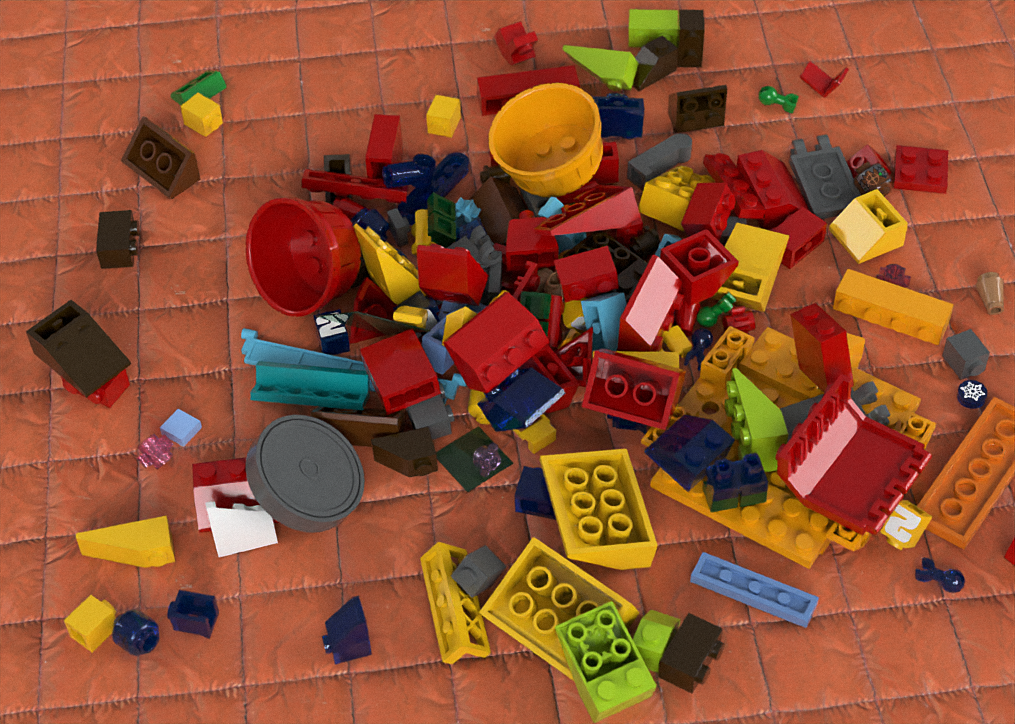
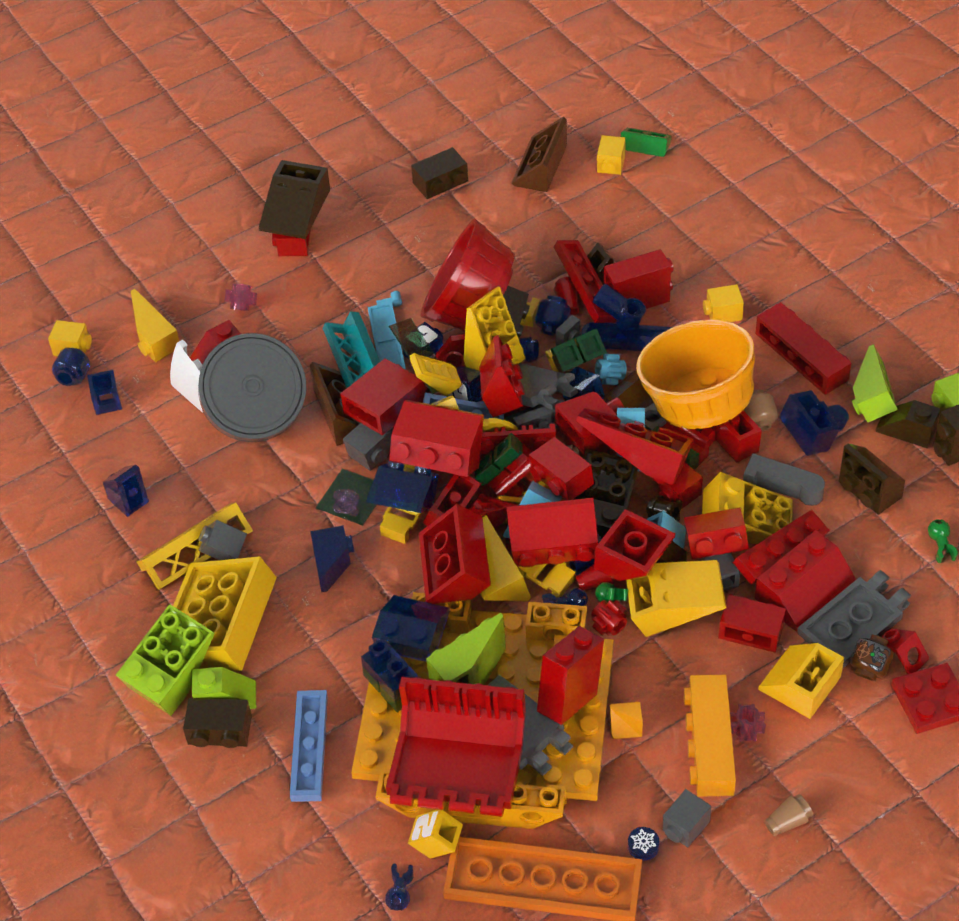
camera: 65 degrees right, 0 degrees up
light blue tile [160,409,202,447] -> none
dark brown slope [371,427,438,478] -> none
red brick [494,21,538,65] -> none
yellow slope [539,449,658,570] -> none

